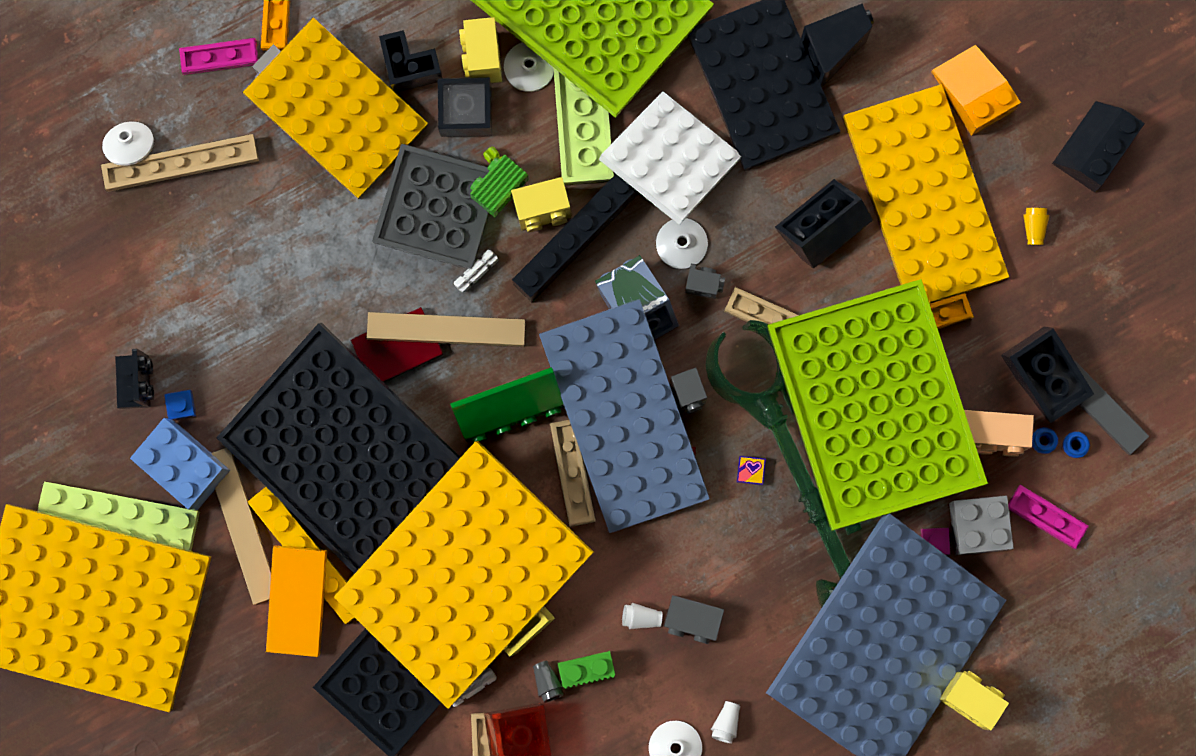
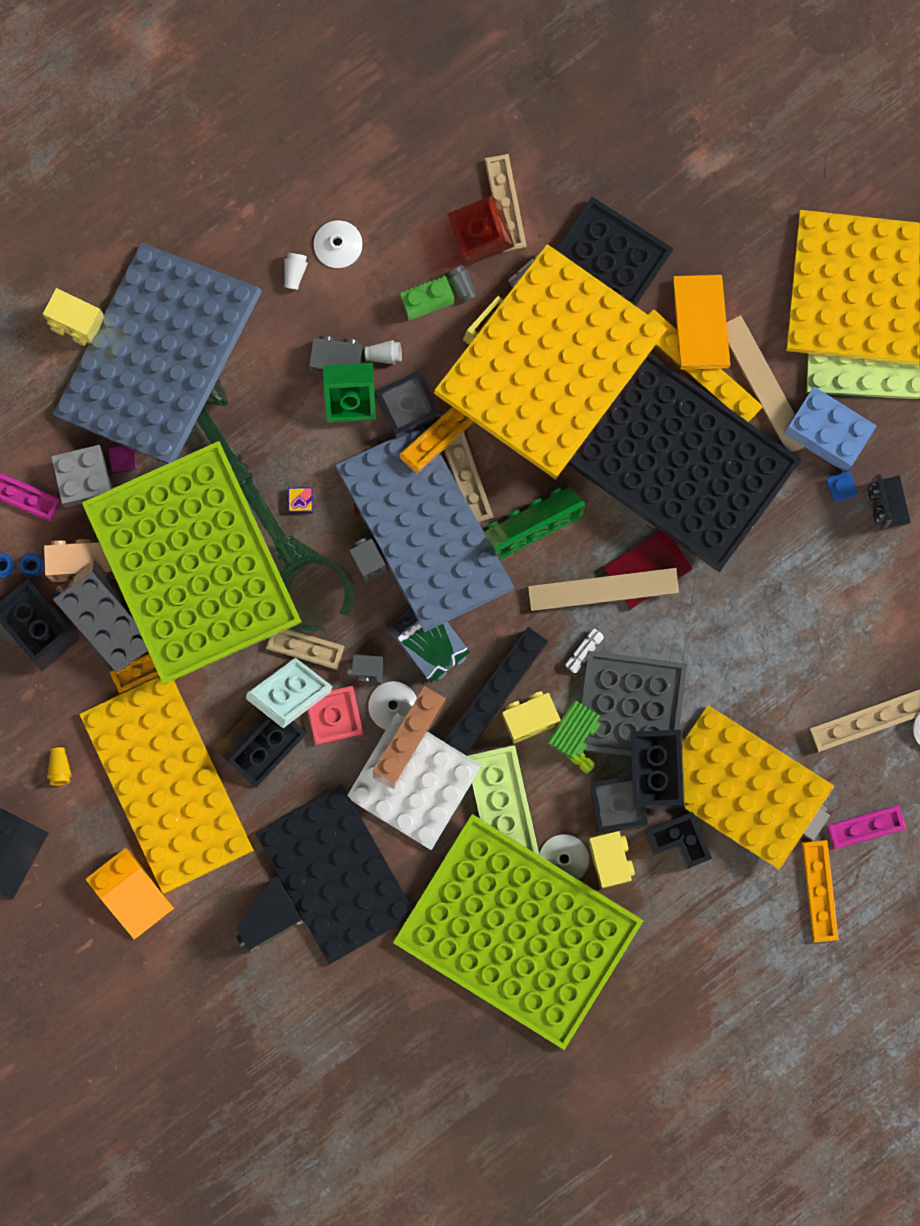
camera: 170 degrees right, 0 degrees up
none -> black brick [53,560,148,673]
none -> light aqua tile [246,658,333,728]
none -> coral tile [307,686,364,746]
none -> green brick [323,363,376,422]
none -> nougat arch [372,686,446,789]
none -> piece [375,371,441,439]
none -> light orange tile [399,407,474,473]
none -> black slope [631,729,685,809]

